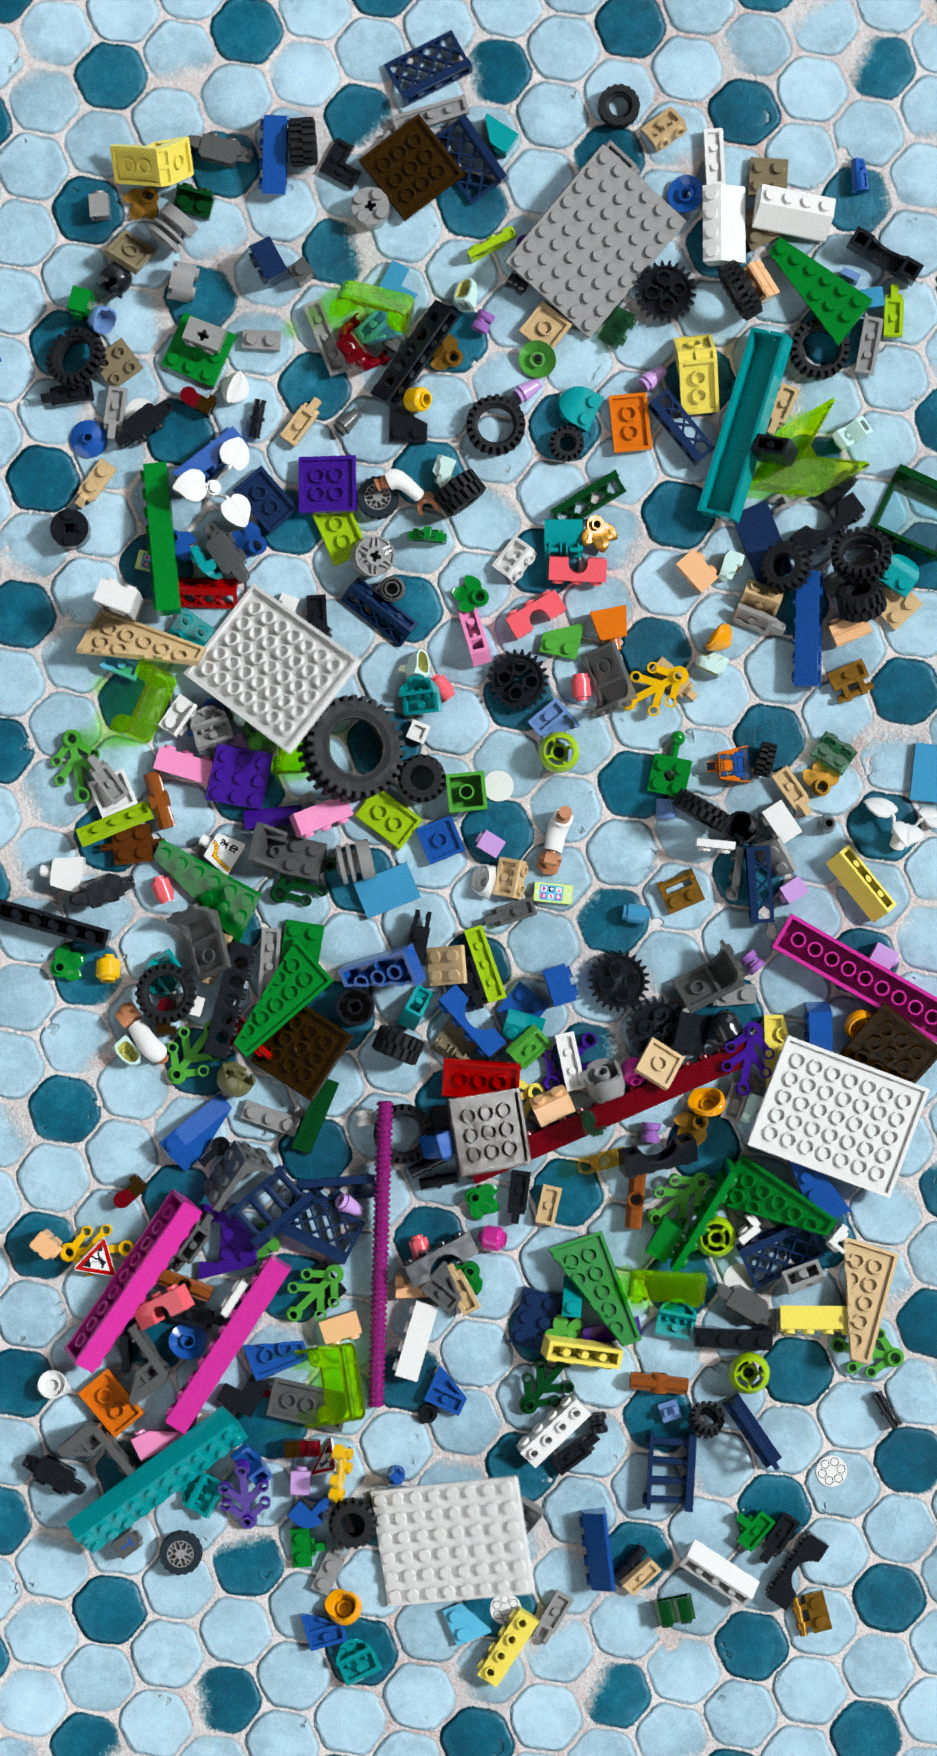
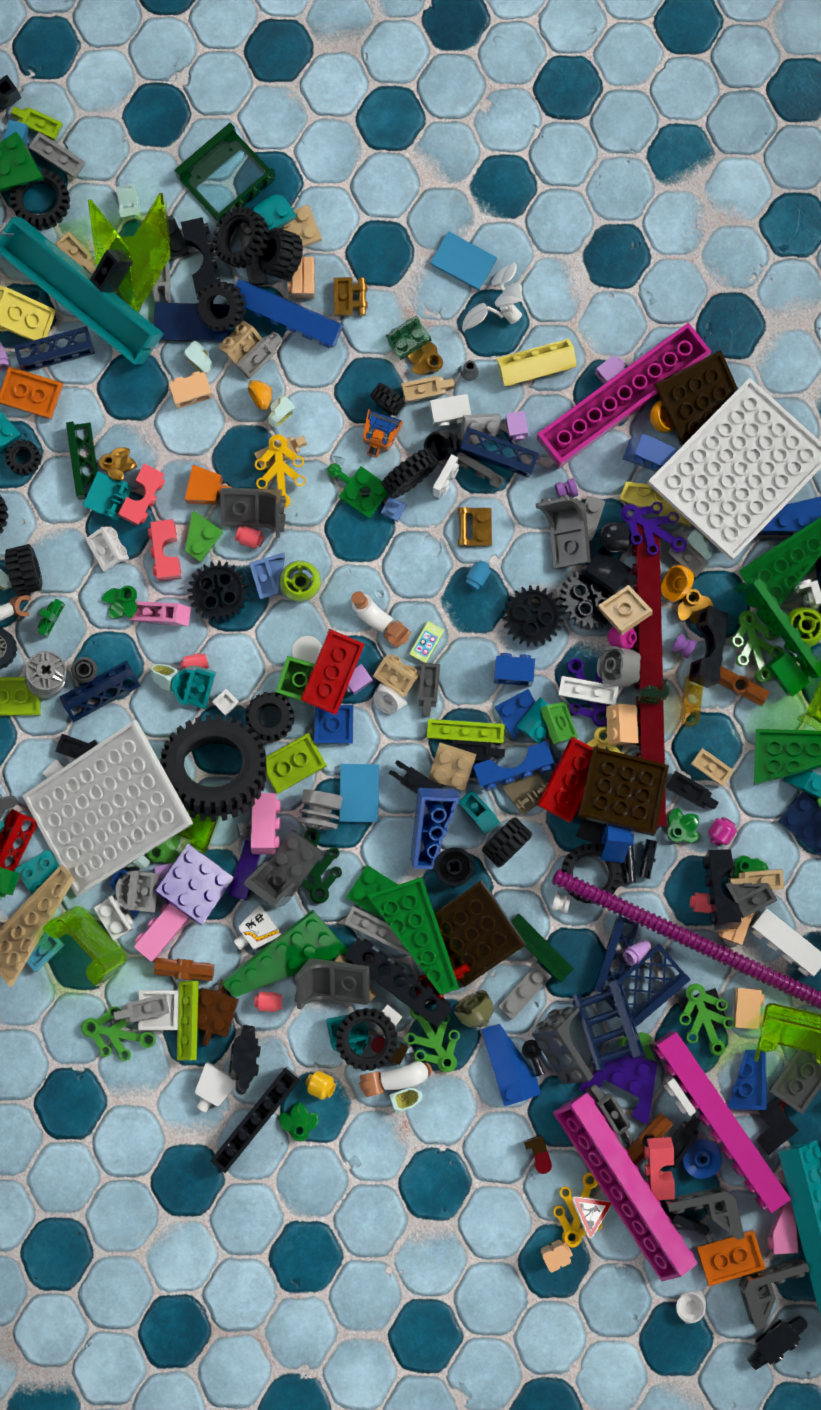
camera: 60 degrees left, 5 degrees down
none -> red tile [300,629,365,715]

